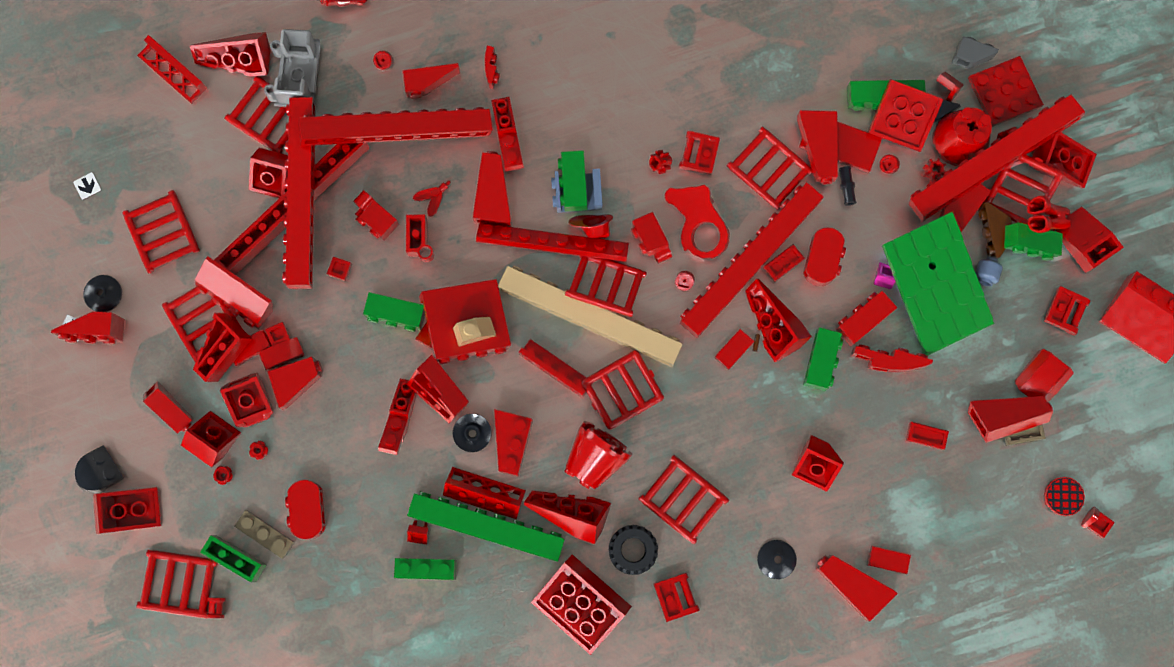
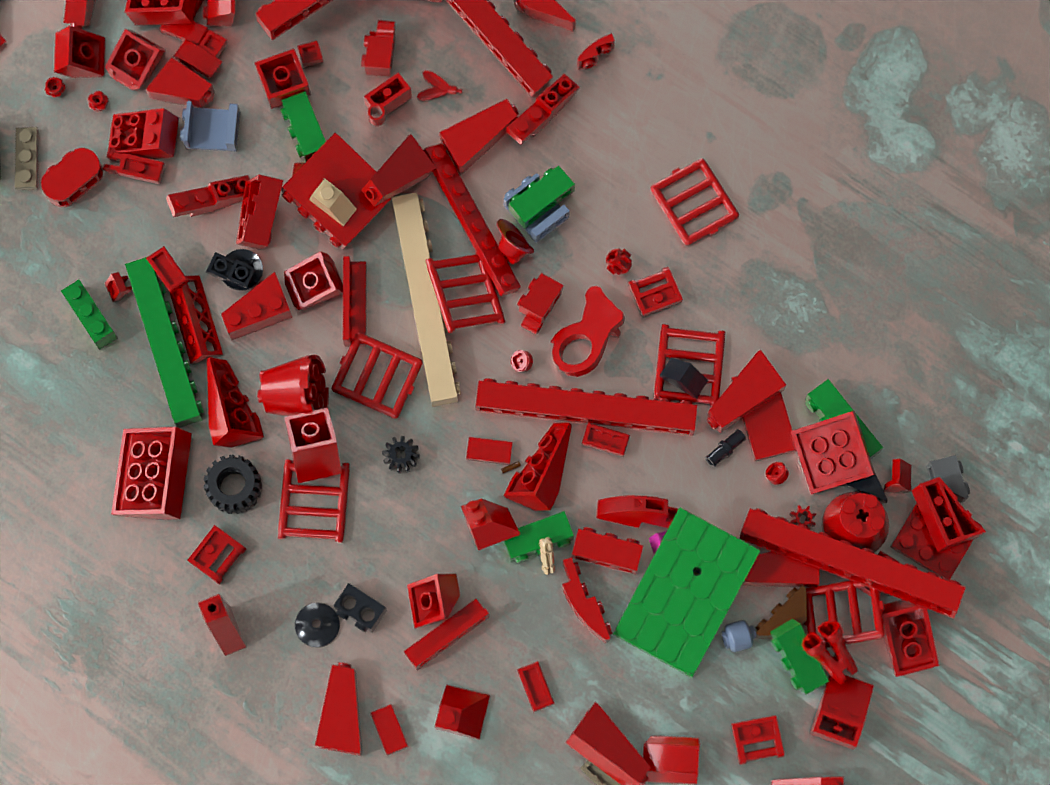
camera: 55 degrees right, 5 degrees down
red brick [803,227,846,286] -> none
none -> red hinge [103,152,165,185]
none -> red slope [108,108,179,159]
none -> red tile [146,246,189,294]
none -> sand blue panel [180,101,240,151]
none -> red slope [198,594,246,656]
none -> black slope [206,252,256,288]
none -> red brick [254,48,311,109]
none -> red slope [284,251,343,310]
none -> red slope [284,408,342,483]
none -> black brick [333,583,387,633]
none -> red slope [361,134,436,207]
none -> black gear [382,436,420,474]
none -> red fence [403,599,489,670]
none -> red slope [434,685,490,740]
none -> red slope [461,498,520,550]
none -> tan axle [539,537,555,575]
none -> red slope [596,495,678,528]
none -> red bar [650,158,739,246]
none -> black slope [659,358,708,399]
none -> red wedge [911,477,986,552]

